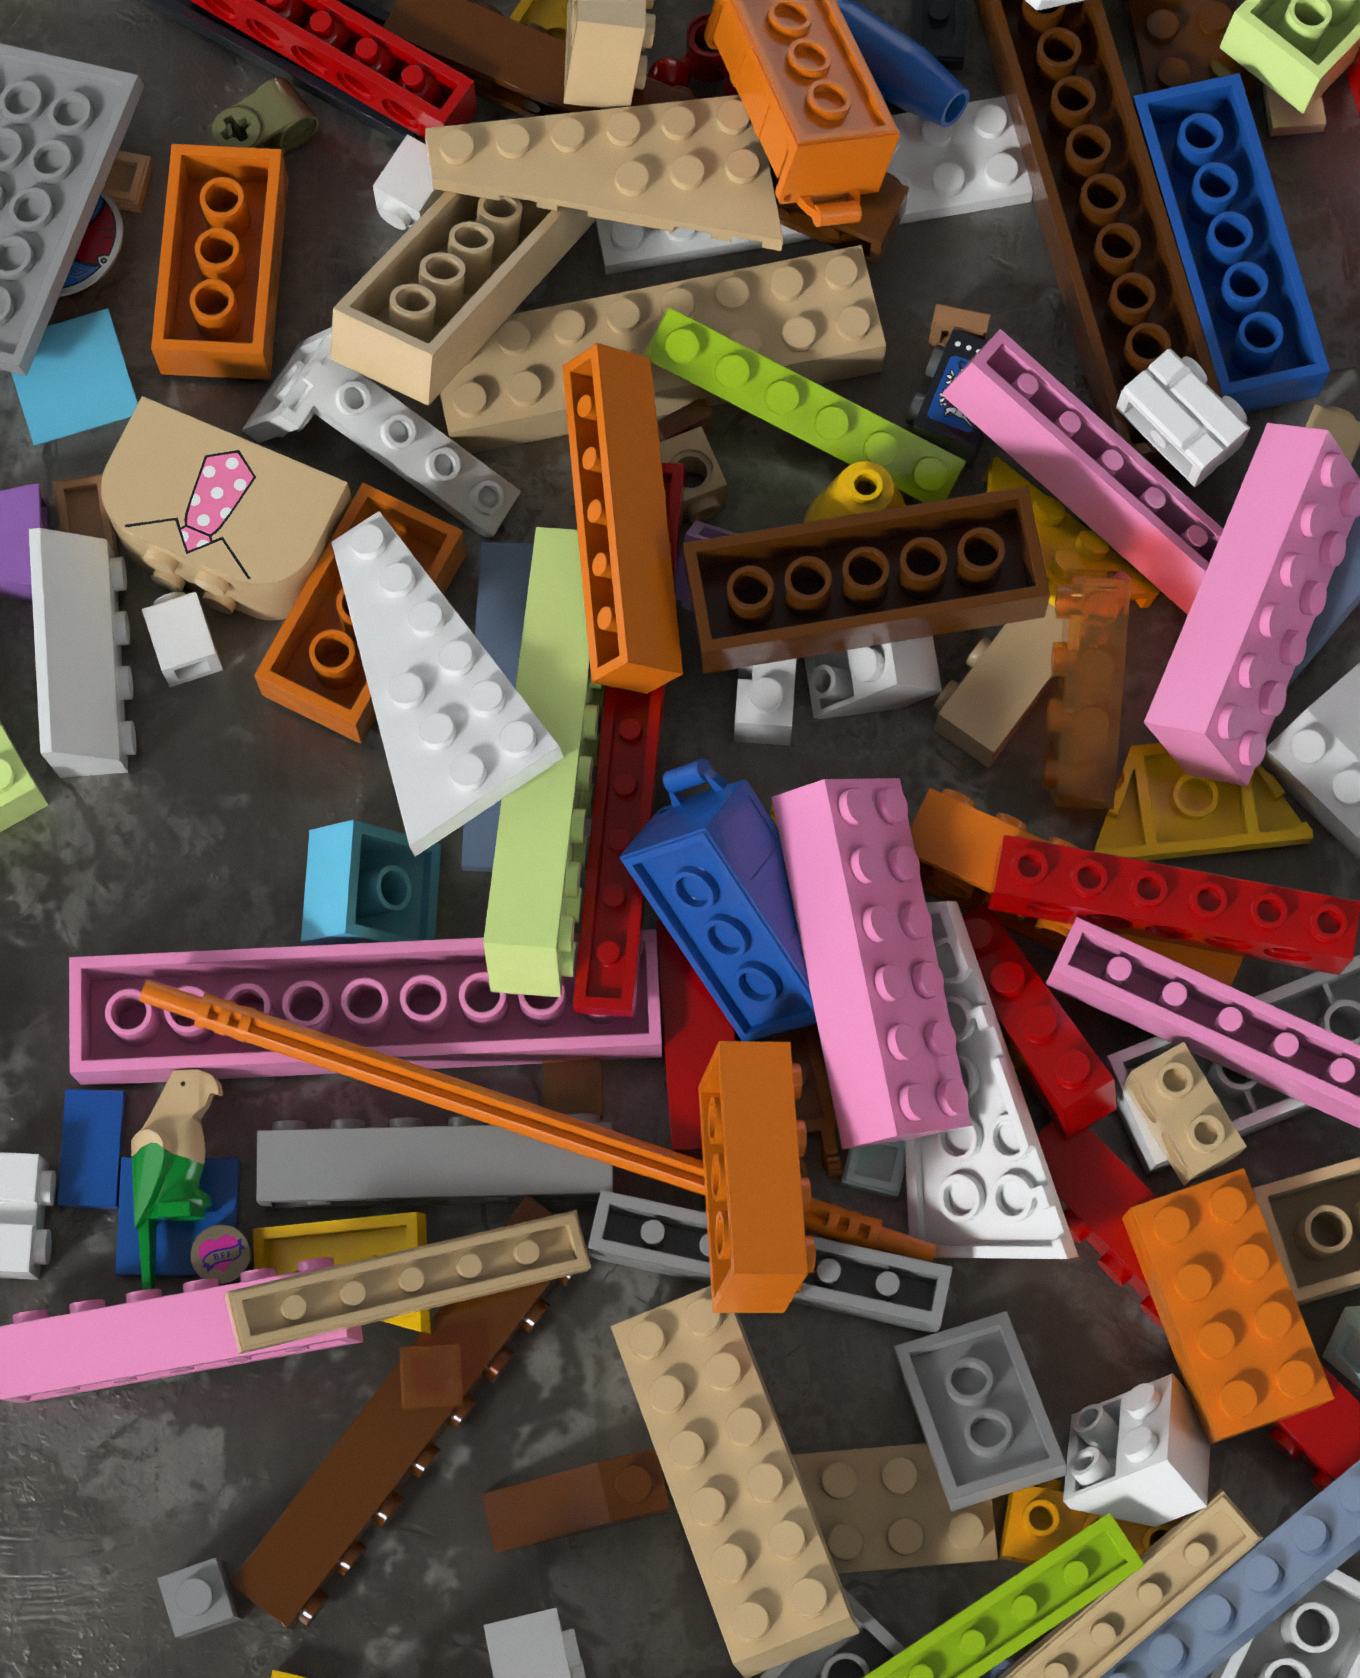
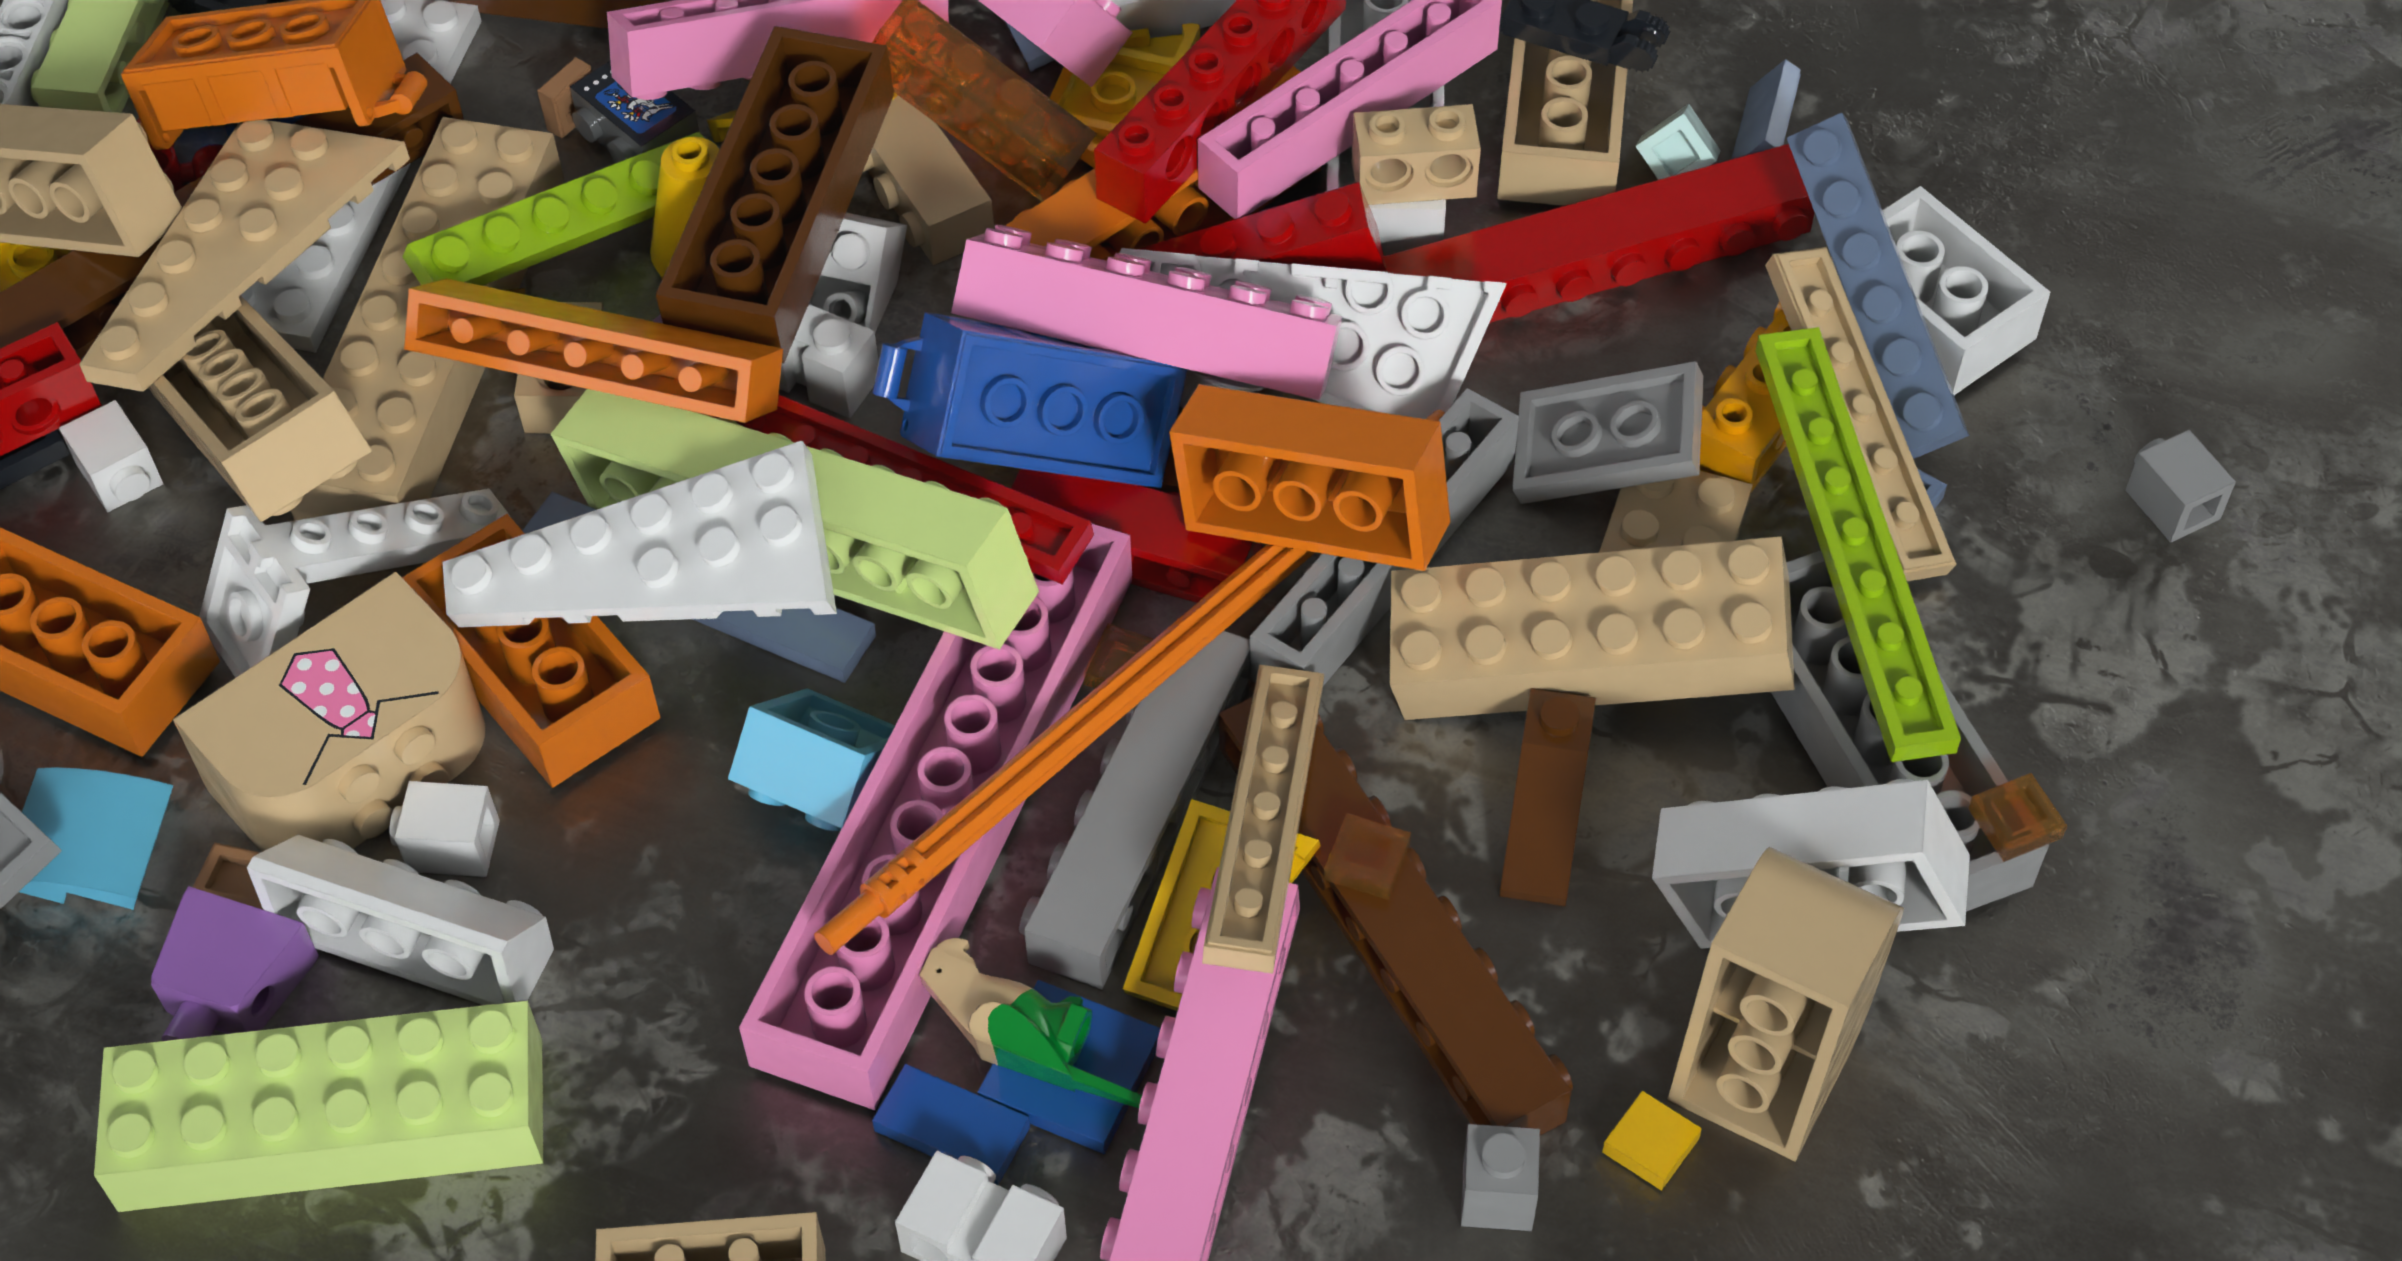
camera: 65 degrees left, 20 degrees down
dark tan tile [191,1225,253,1286] -> none
white slope [1063,1373,1210,1527] -> none
orange brick [1122,1168,1334,1446] -> none

